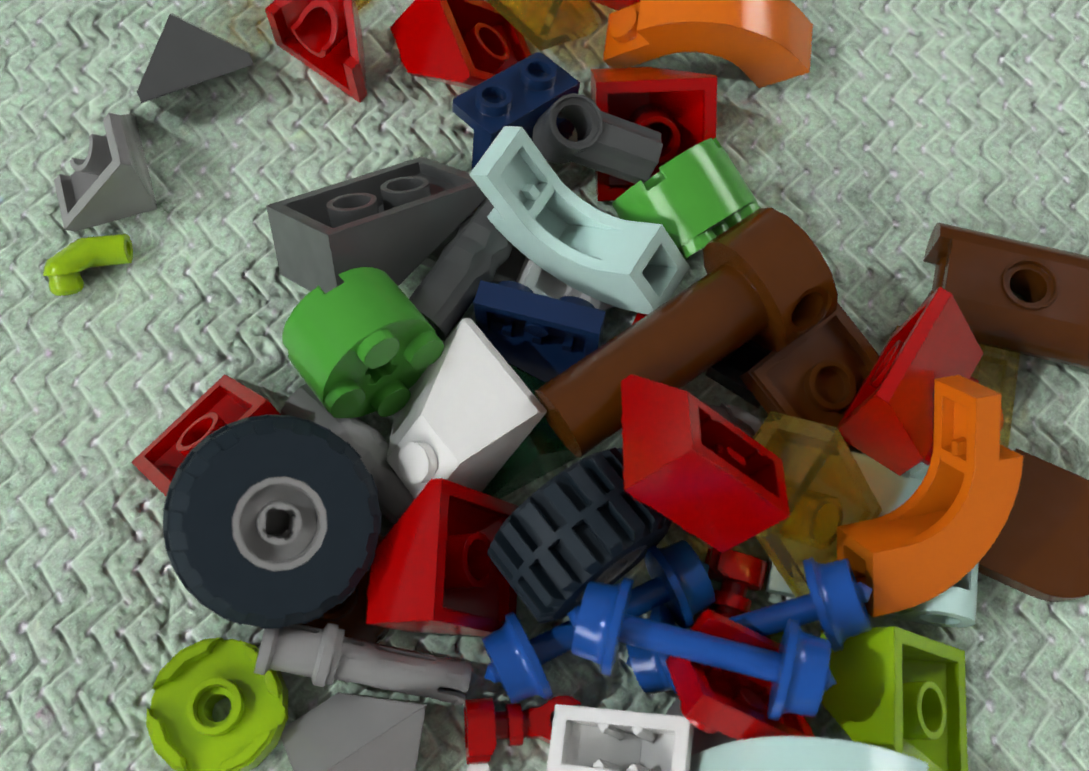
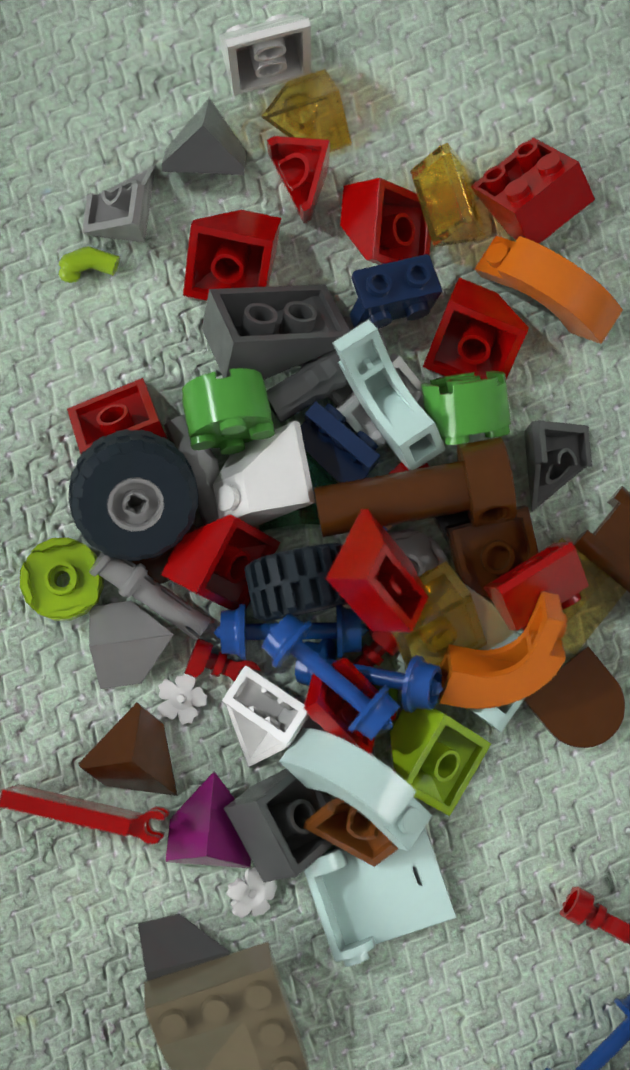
camera: 25 degrees right, 15 degrees up
dark grey piece [532,93,663,184] -> none
none -> red slope [183,209,282,301]
none -> dark grey slope [524,420,592,512]

